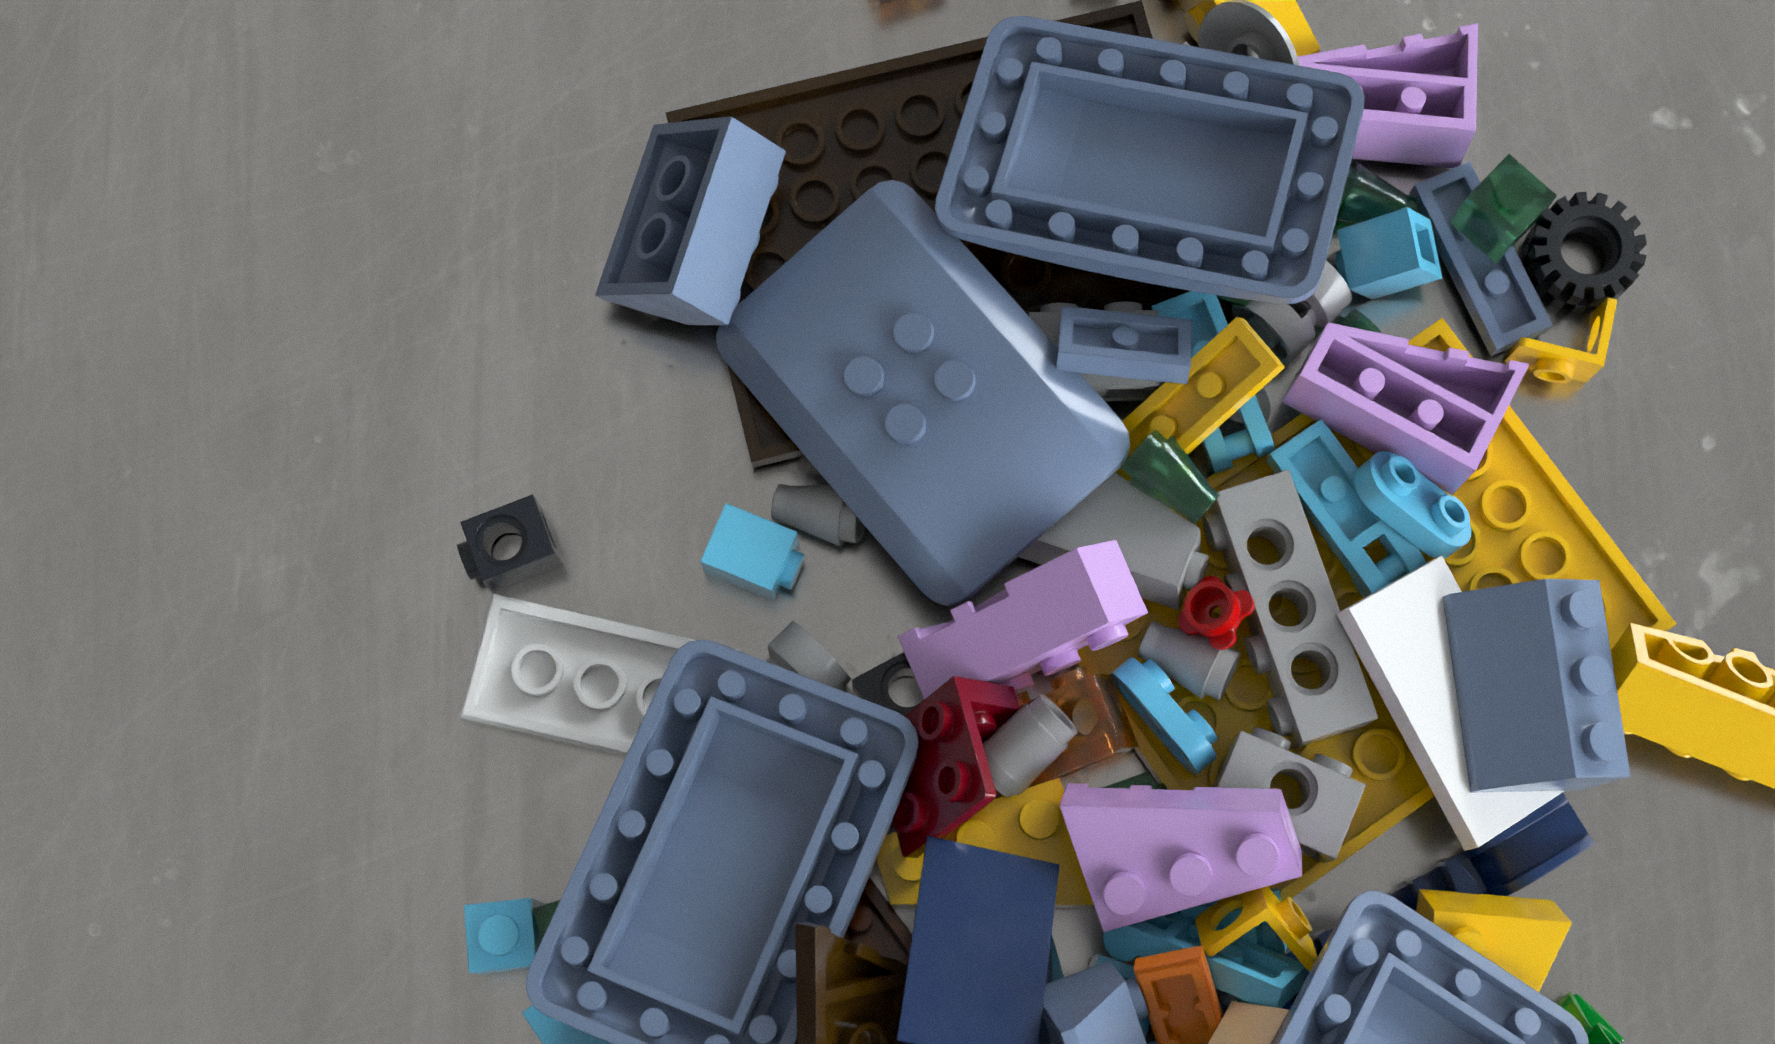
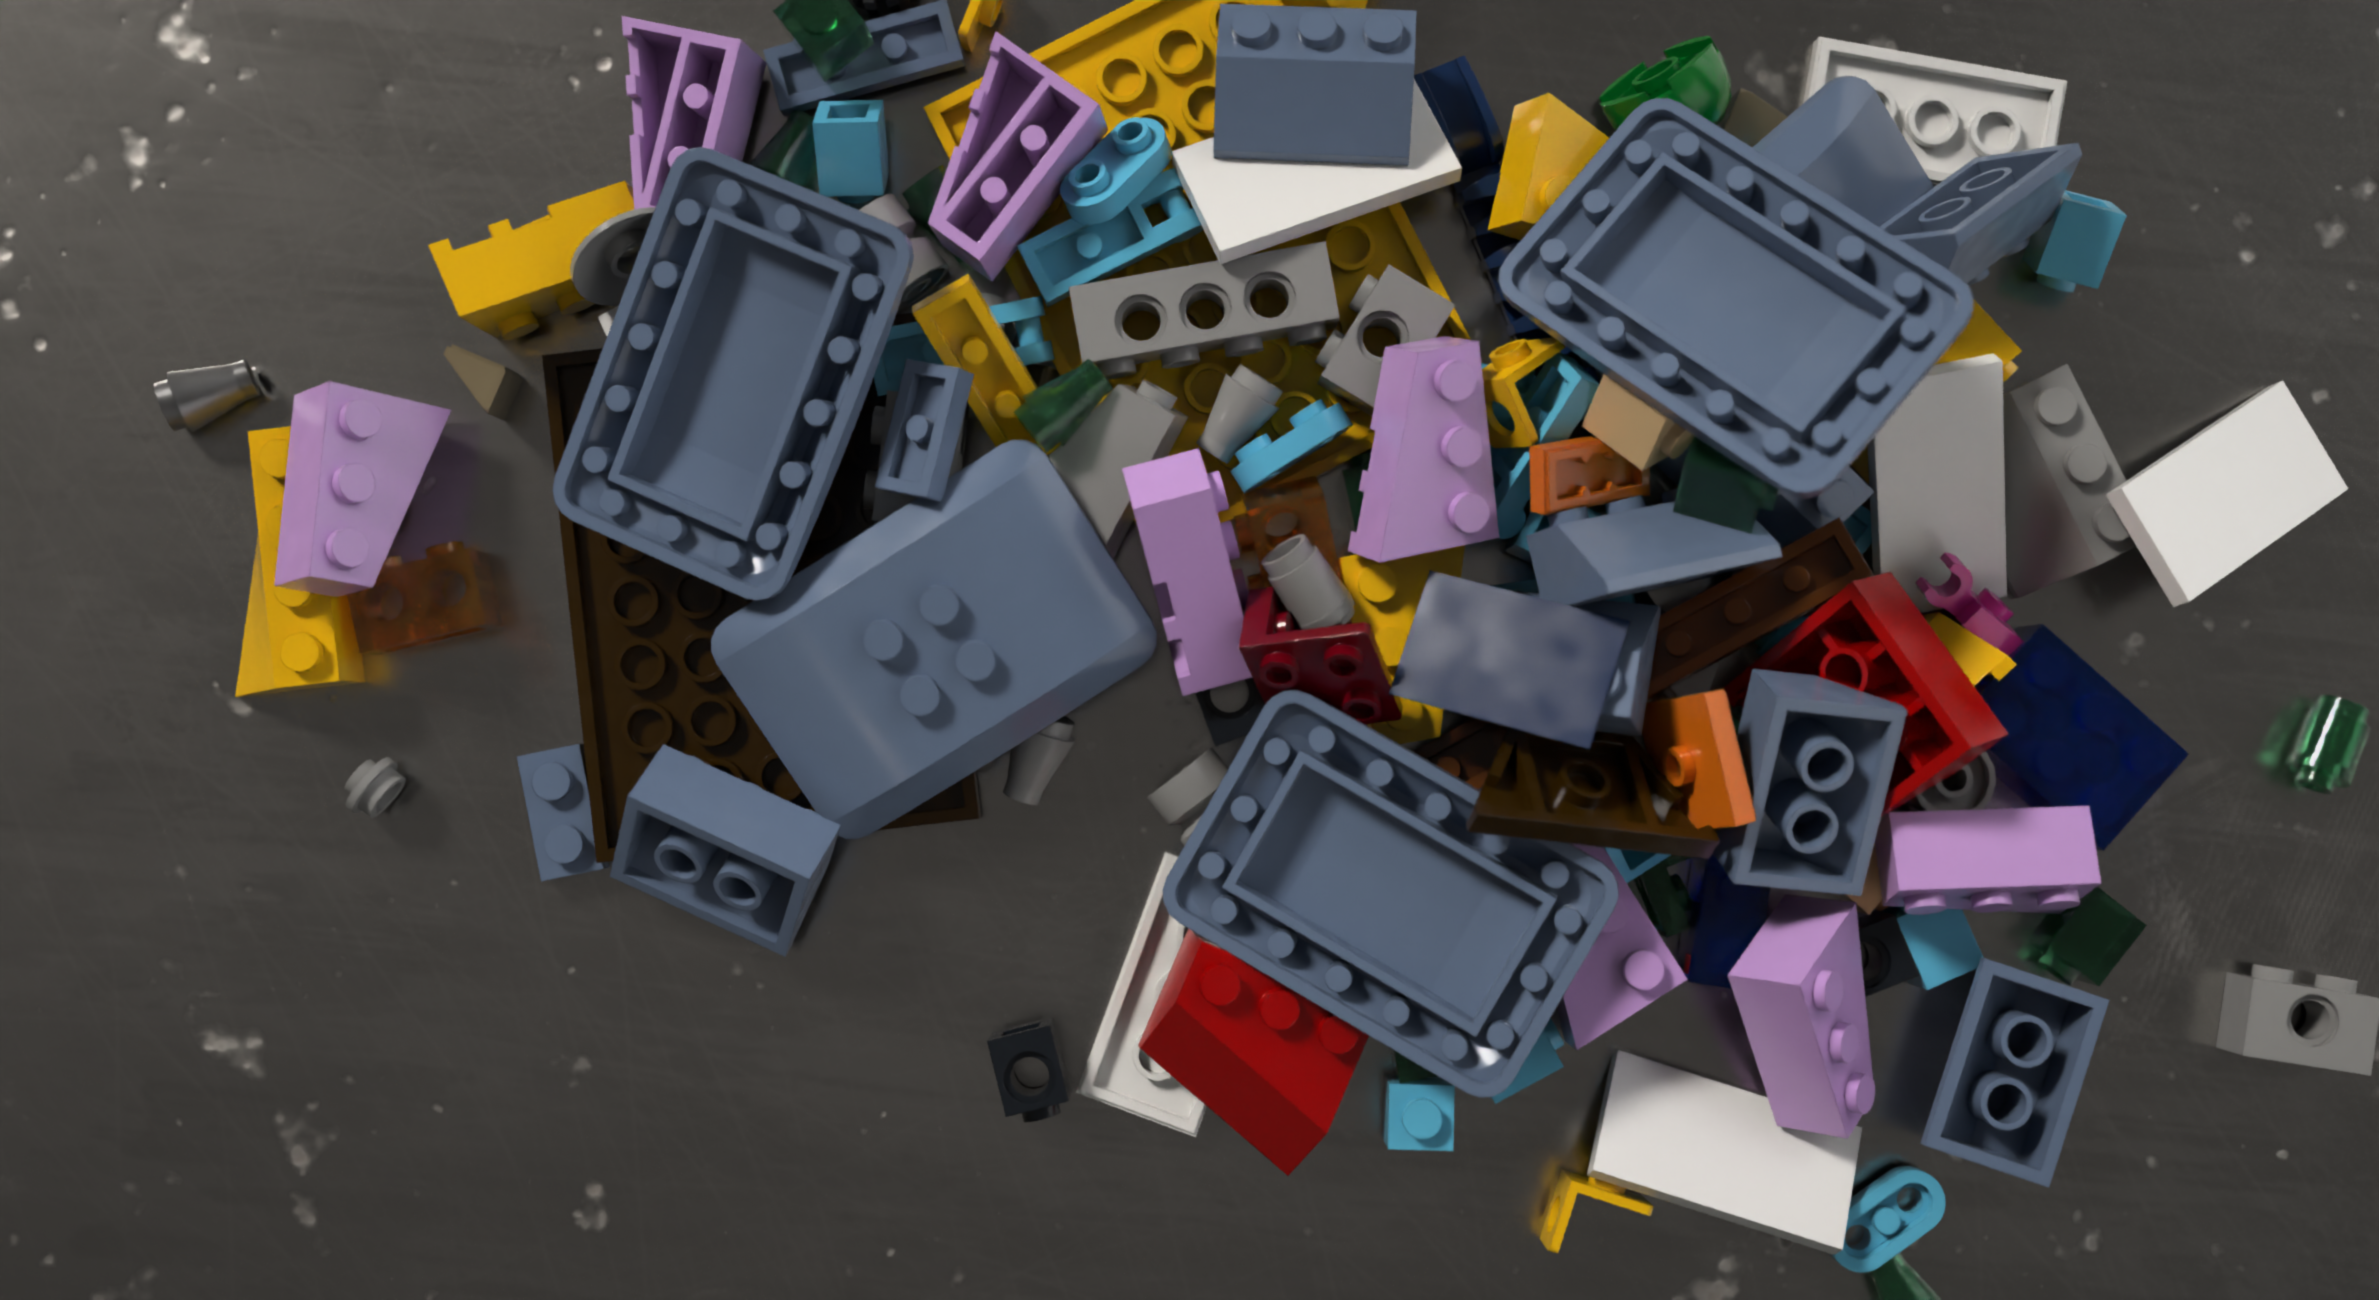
camera: 85 degrees left, 10 degrees up
medium azure brick [700,503,805,602] -> none
red plate [1178,576,1255,650] -> none
none -> sand blue plate [517,744,609,882]
none -> red wedge [1138,928,1369,1176]

